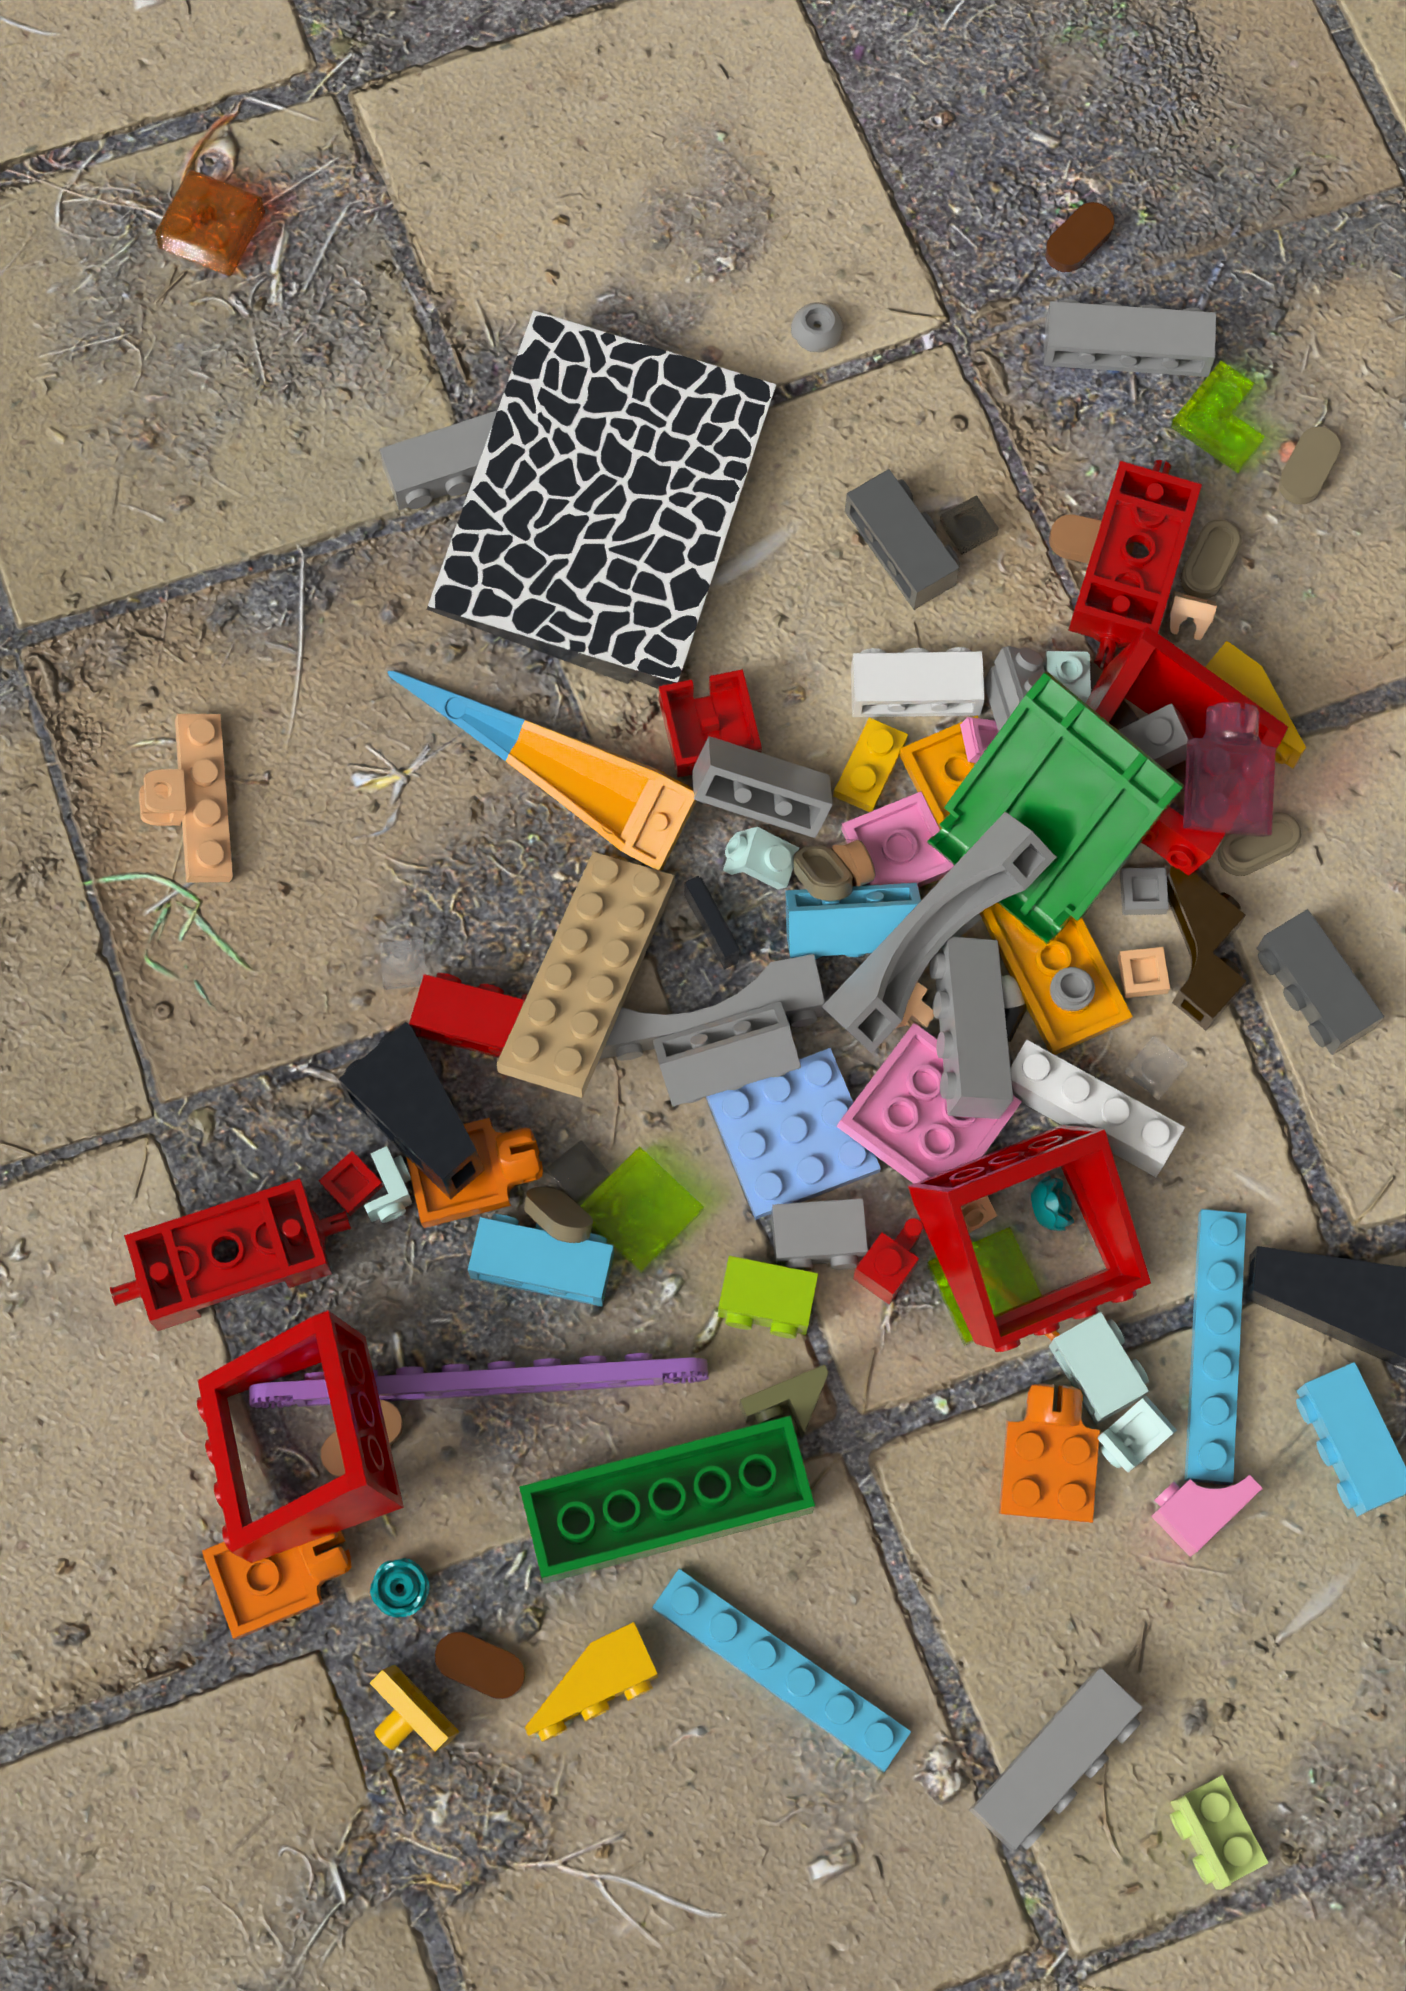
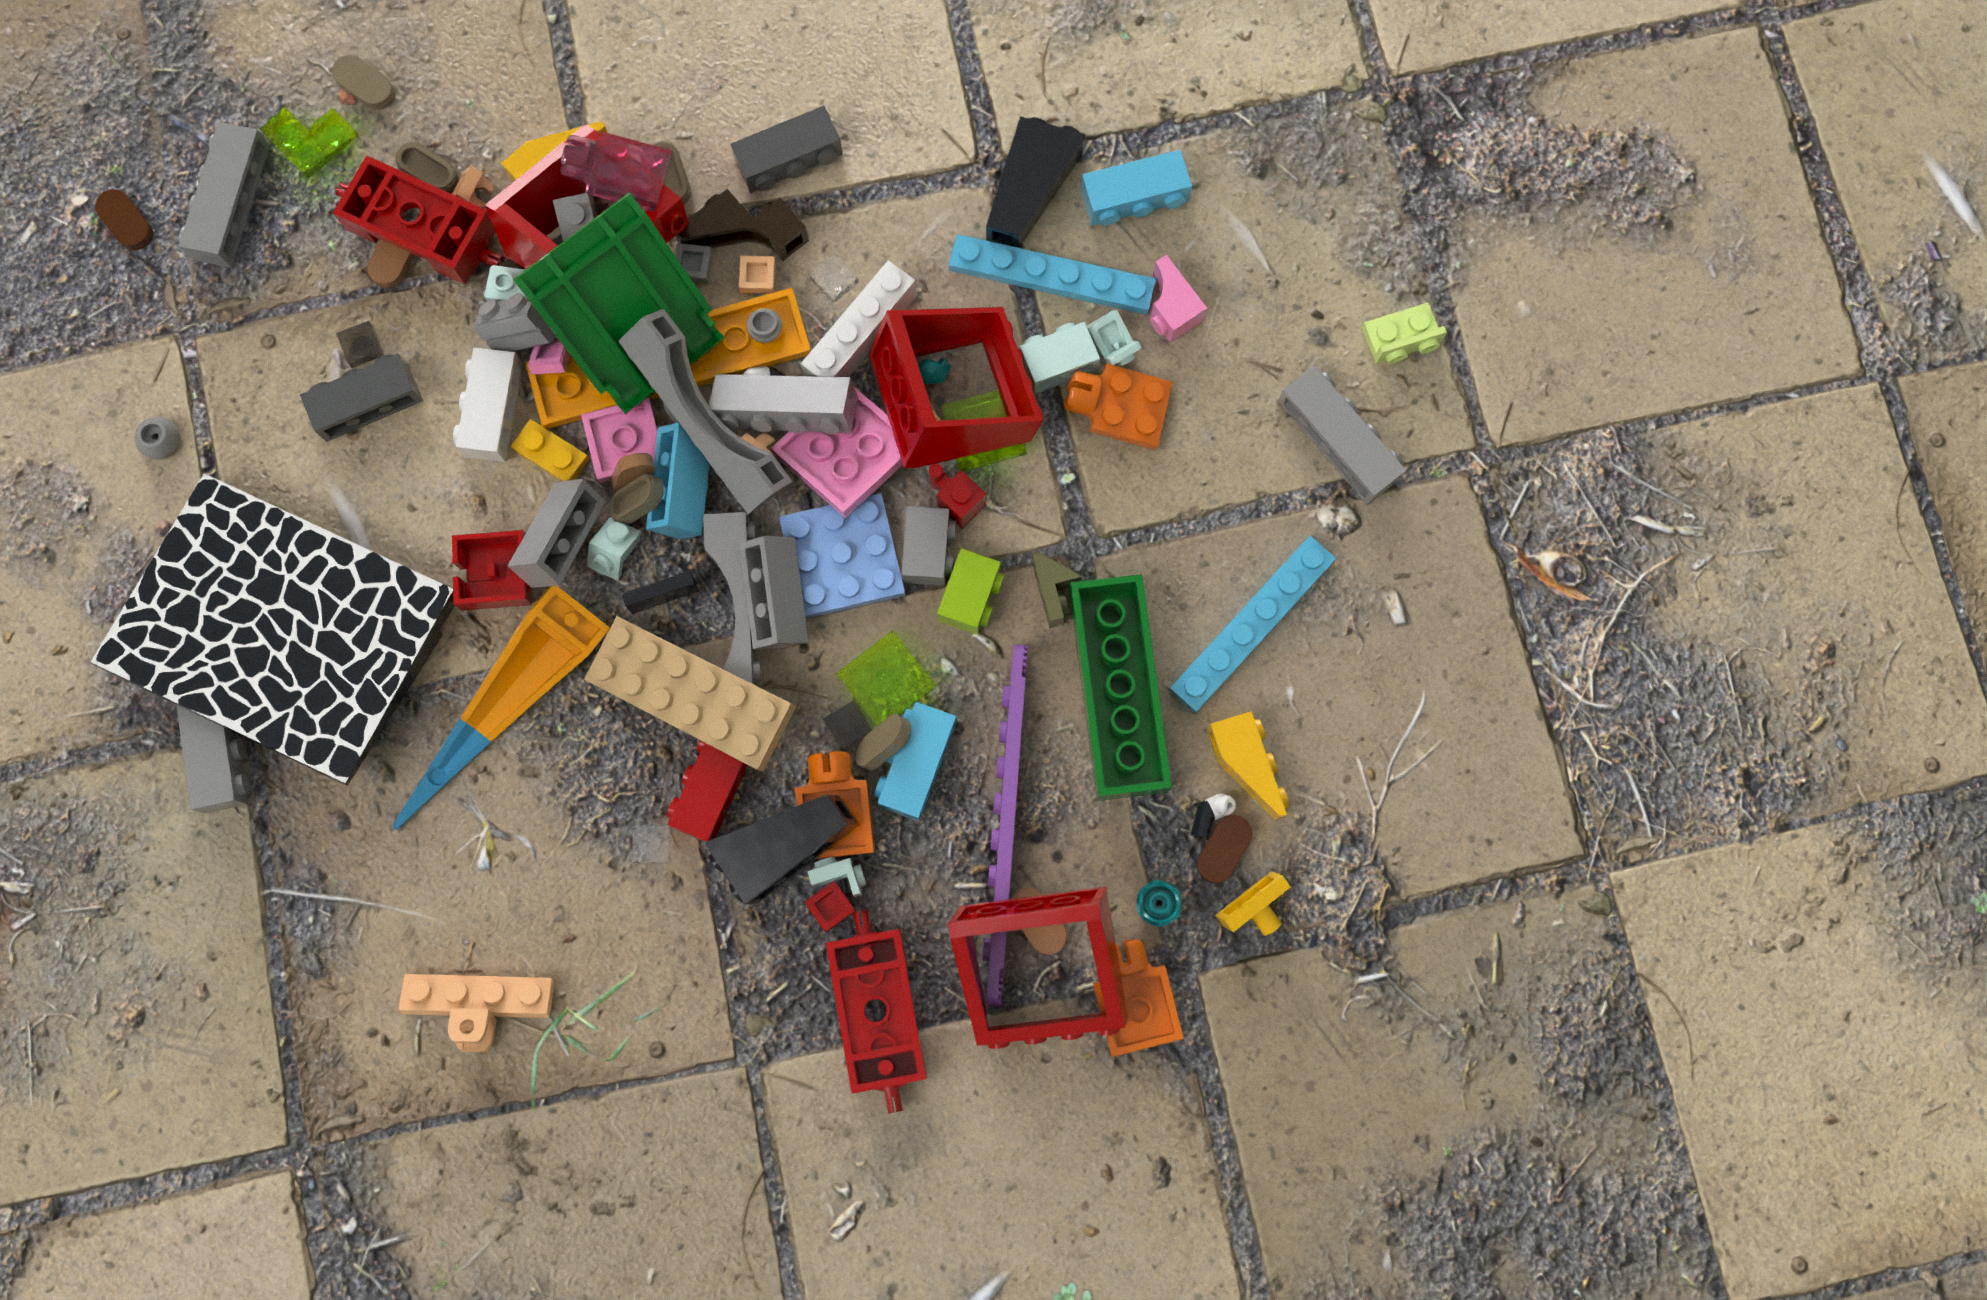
camera: 80 degrees left, 5 degrees up
none -> arm [1191,793,1236,840]

